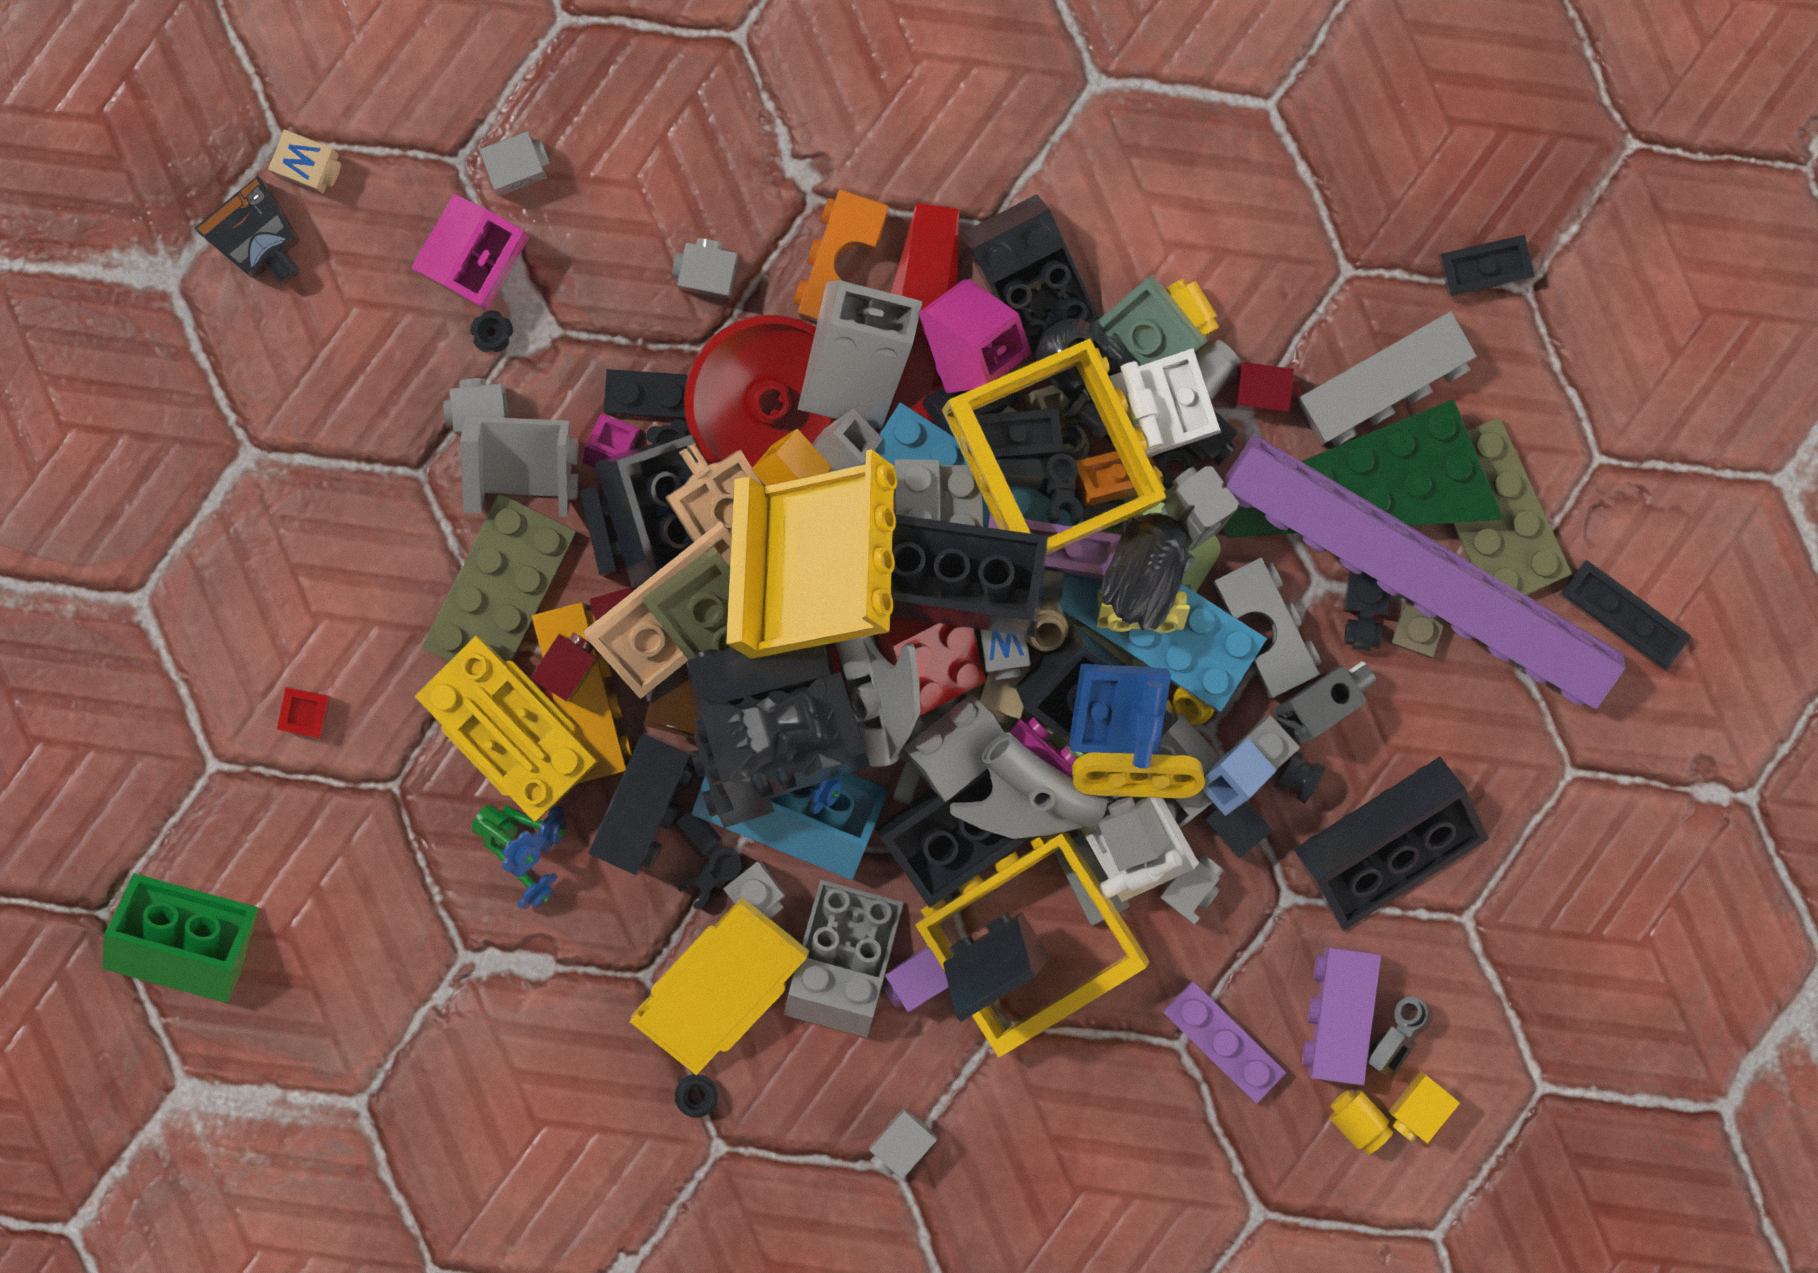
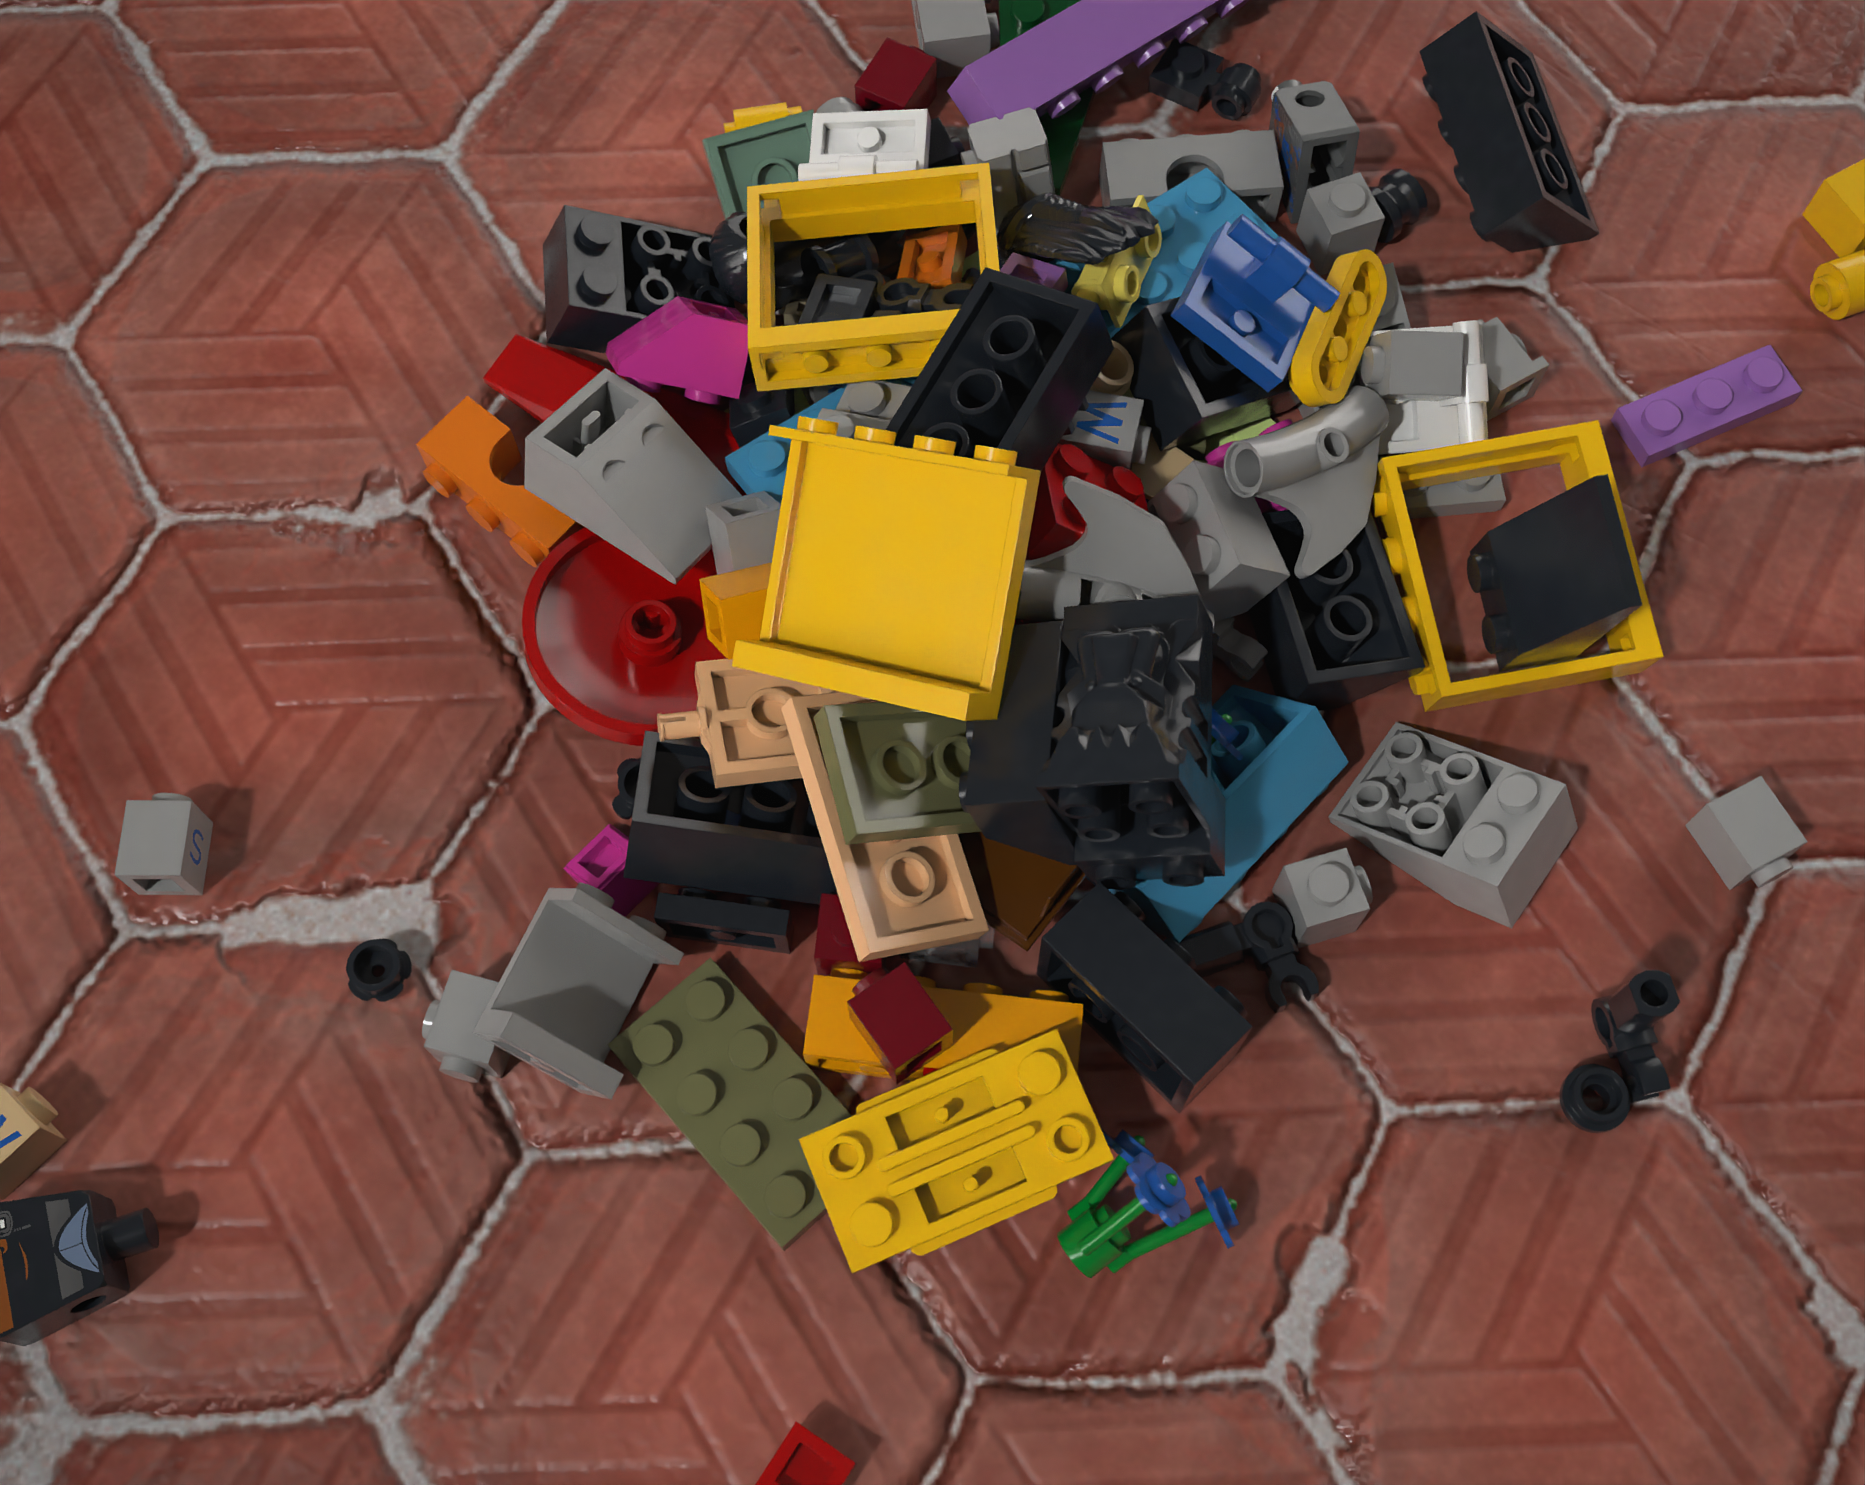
camera: 70 degrees left, 20 degrees down
dark pink slope [411,194,529,311] -> none
black plate [604,369,688,419] -> none
yellow piece [629,897,809,1075] -> none
light grey brick [672,238,739,300] -> none
medium lavender brick [882,946,949,1012] -> none
medium blue brick [1202,738,1277,816] -> none
black brick [1202,801,1273,859] -> none
medium lavender brick [1302,946,1381,1085] -> none
plate [1367,996,1432,1079] -> none
dark tan plate [1390,602,1446,658] -> none
none -> black bar [1591,970,1680,1104]

